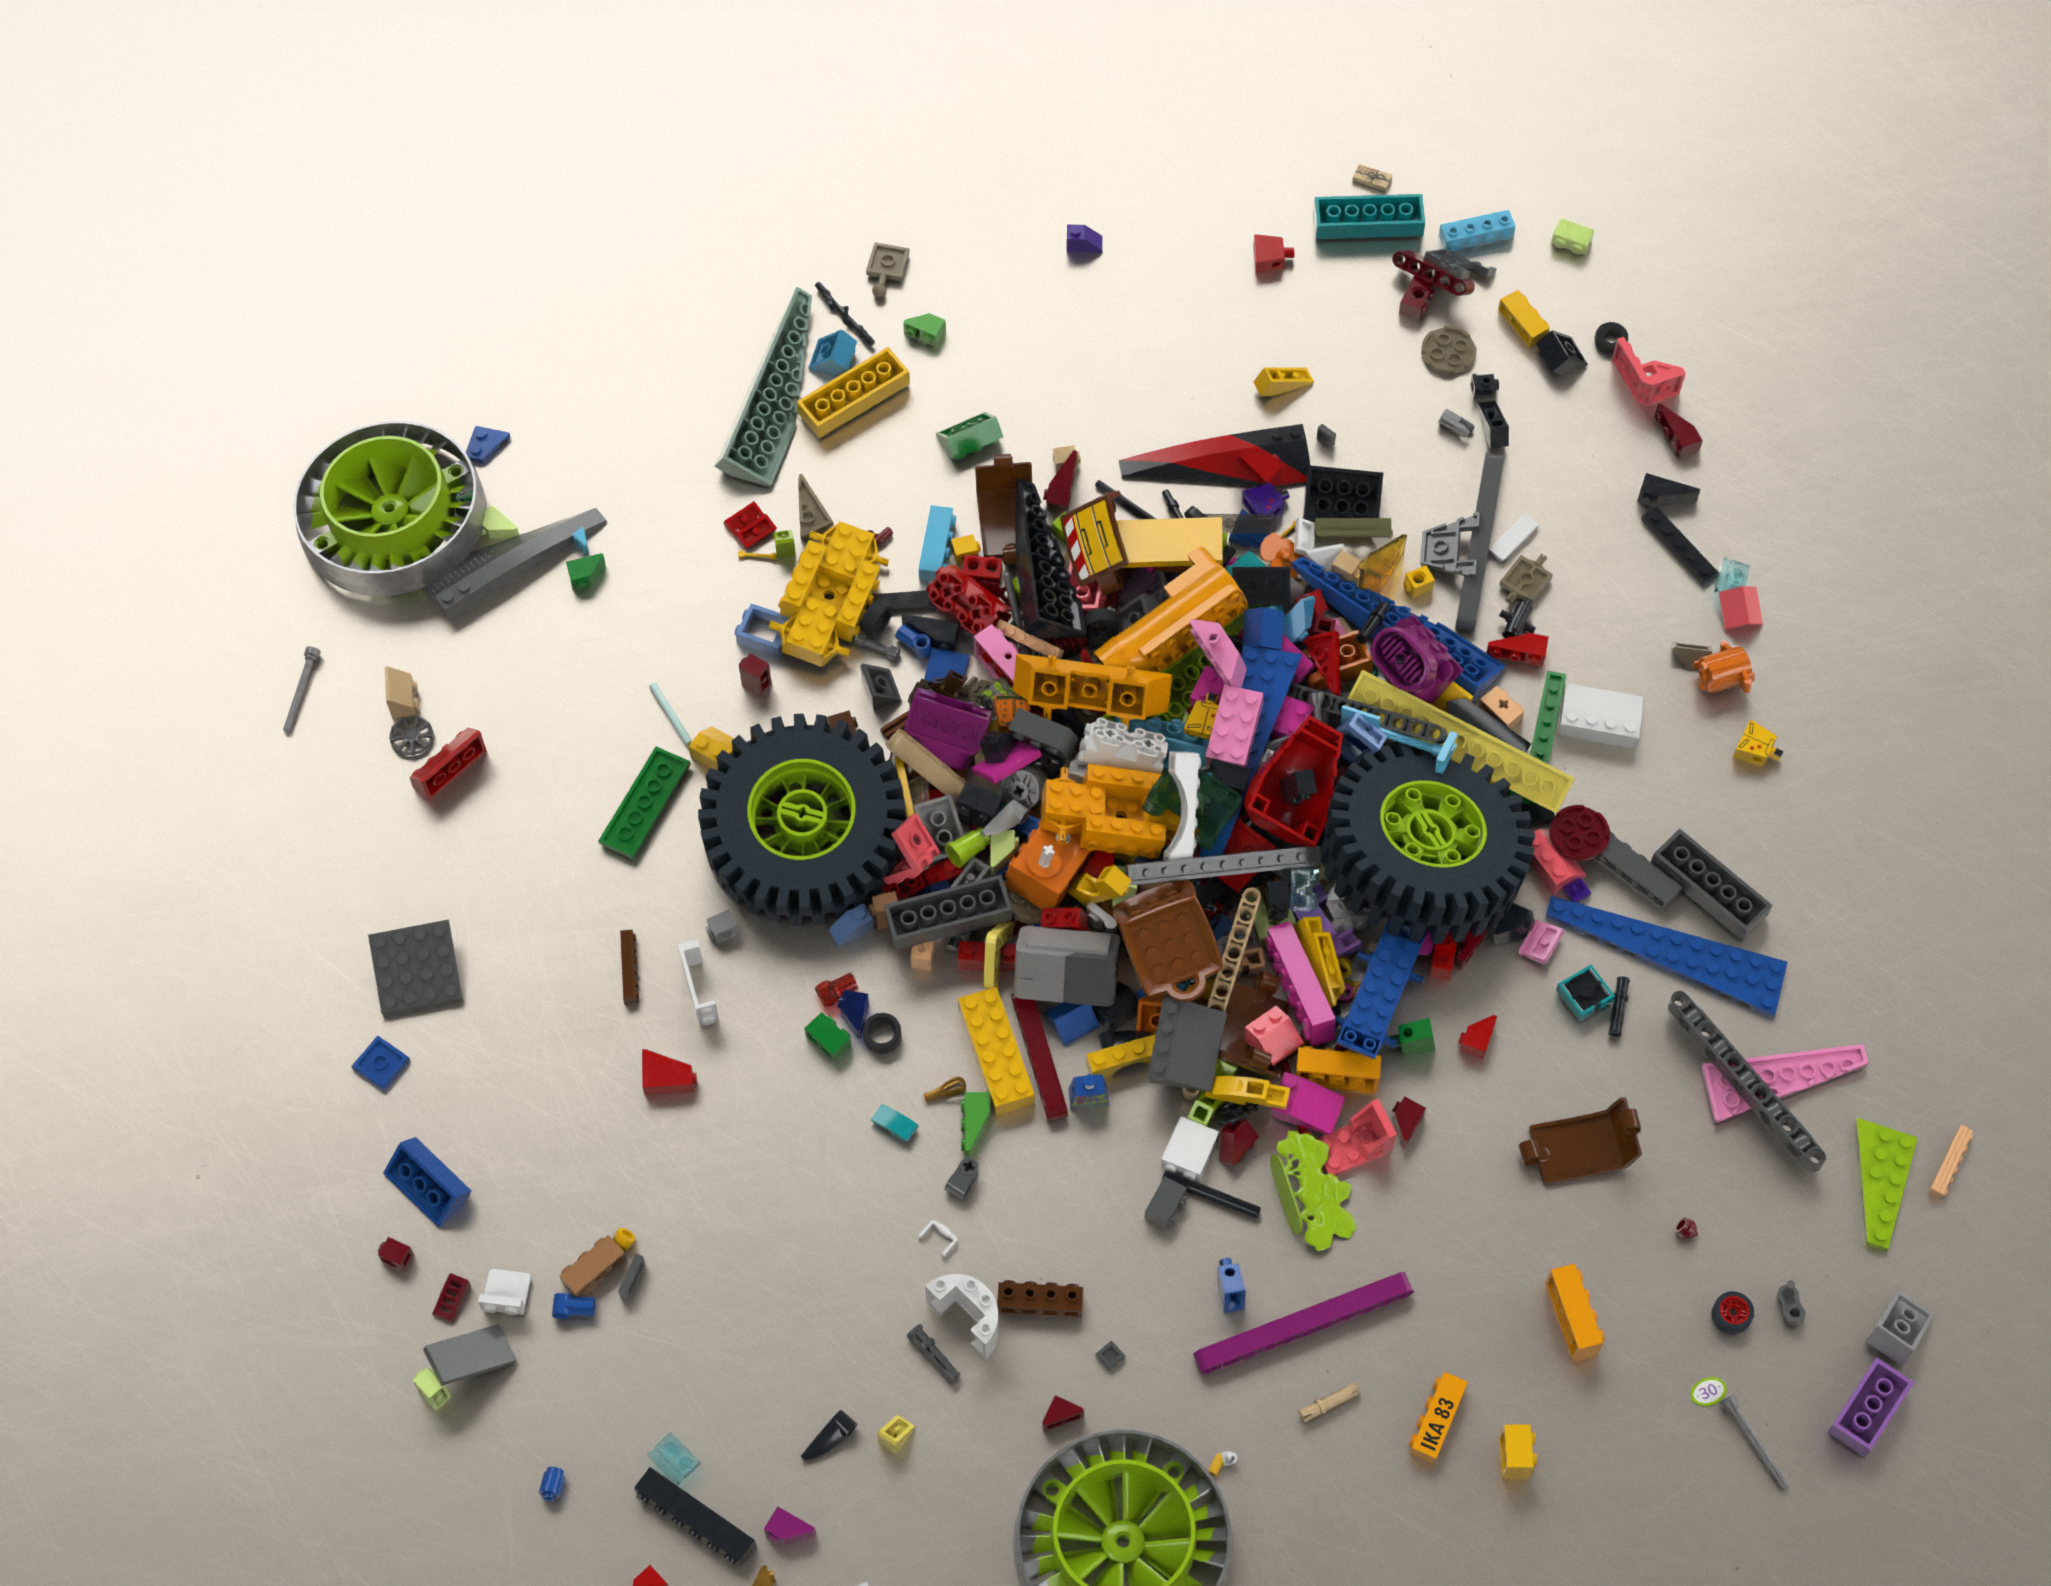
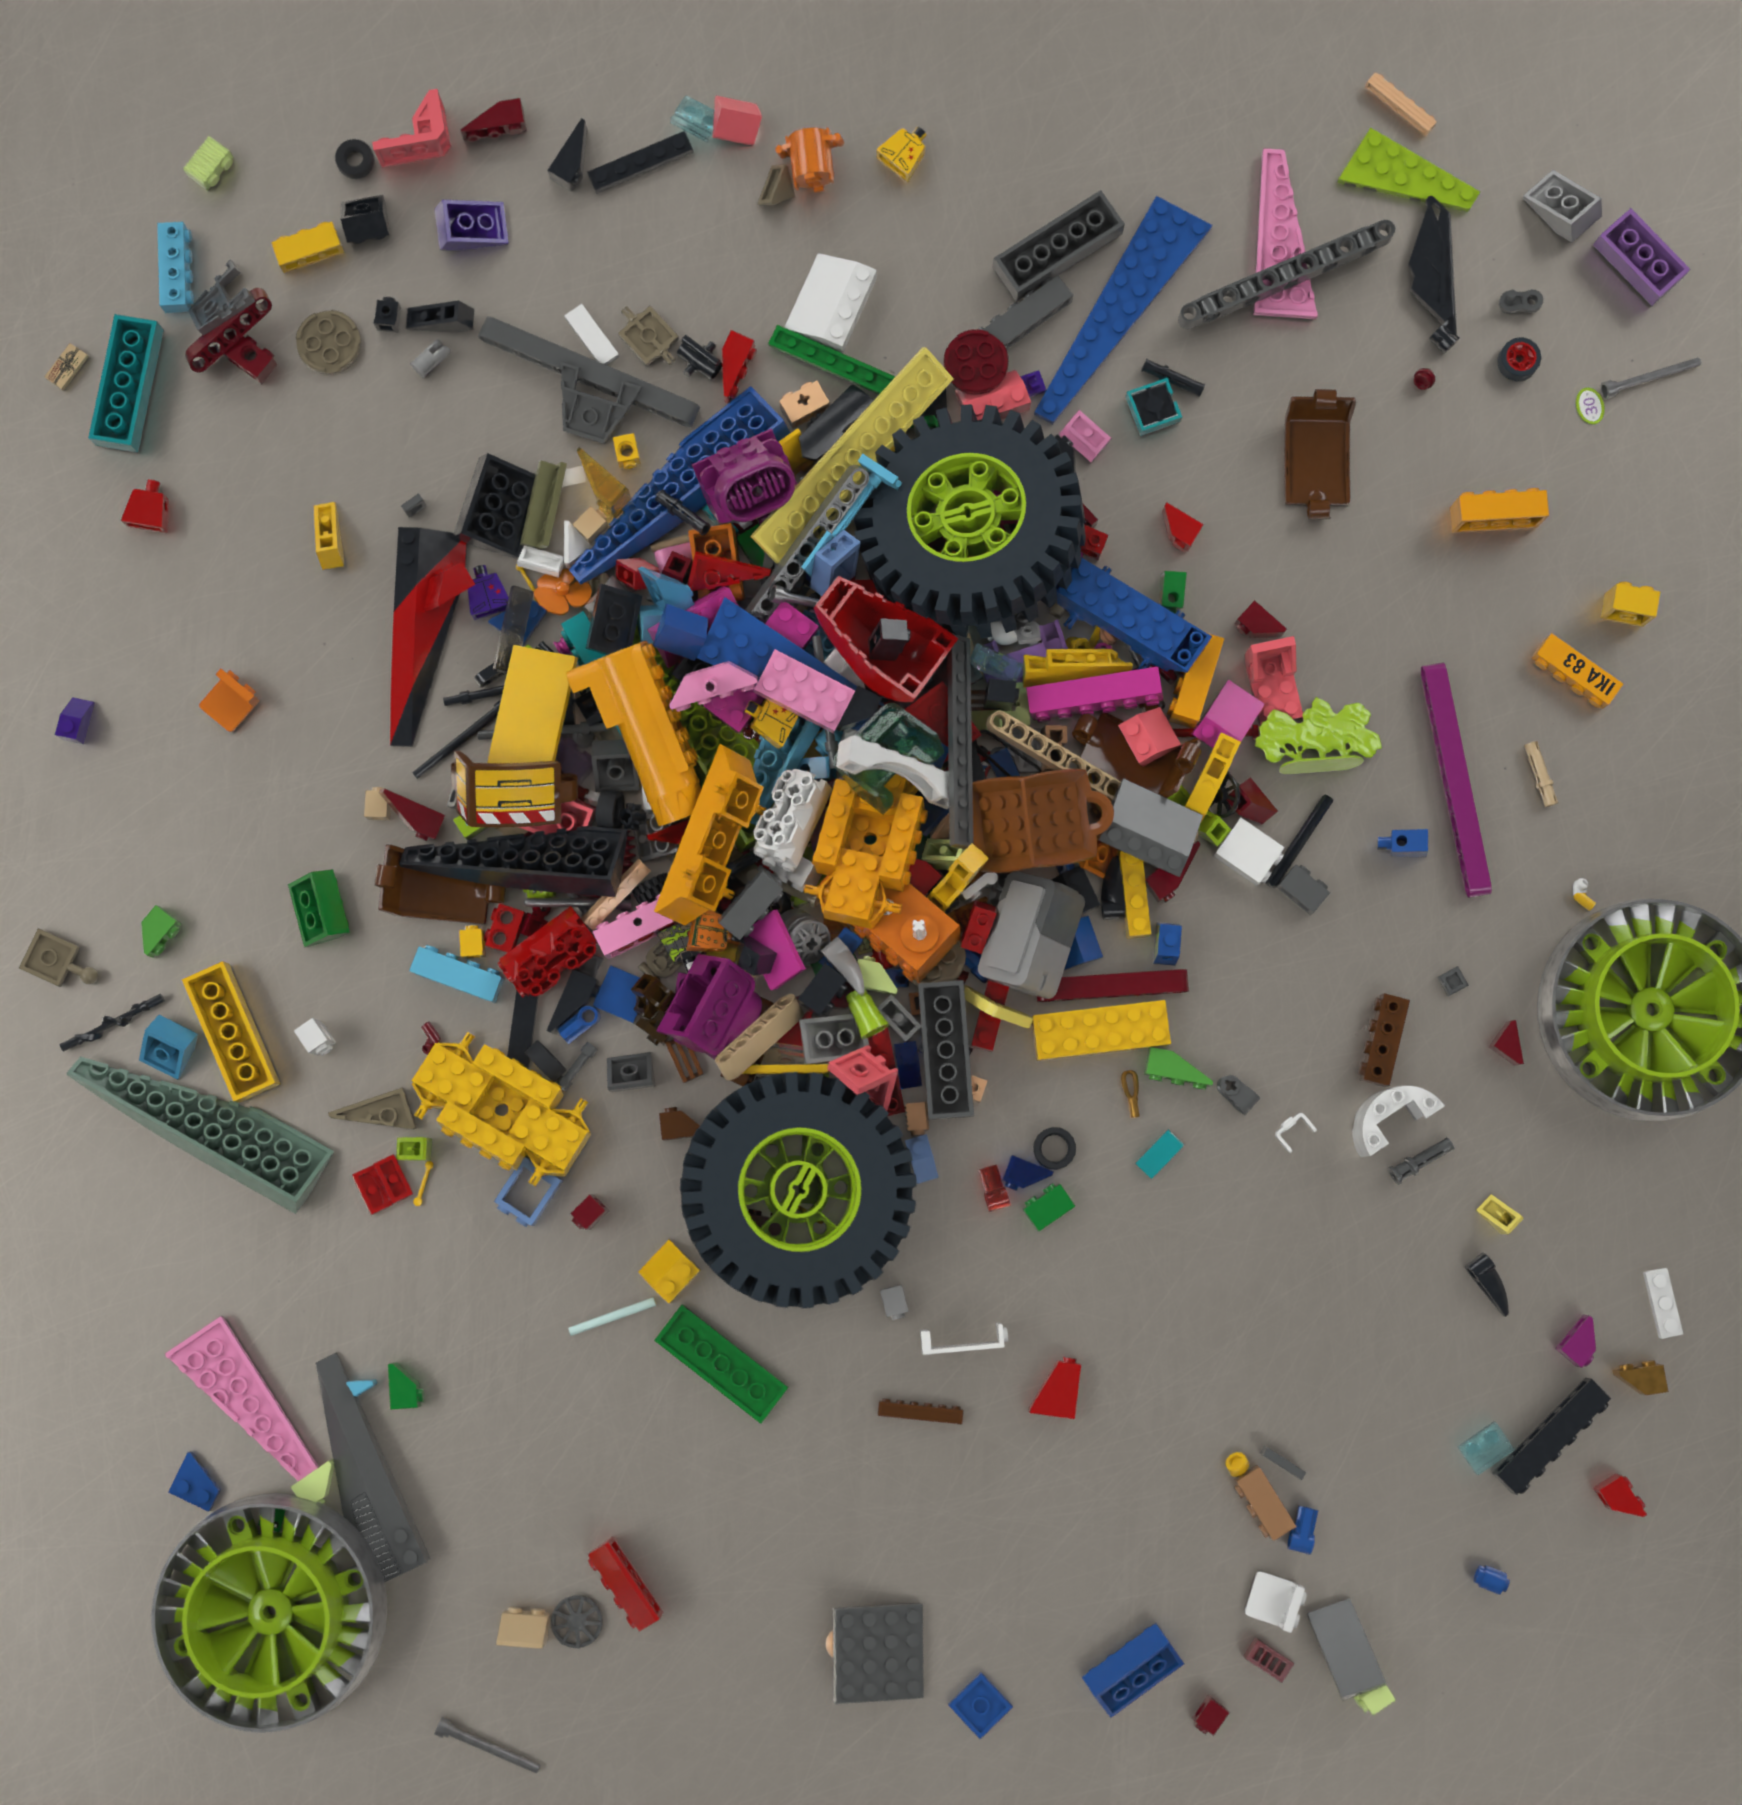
camera: 80 degrees left, 20 degrees up
none -> bright pink wing [165,1316,319,1481]
none -> orange bracket [199,668,260,732]
none -> white brick [294,1018,336,1056]
none -> dark purple slope [434,199,509,251]
none -> dark red slope [1145,841,1201,903]
none -> black wing [1408,196,1460,354]

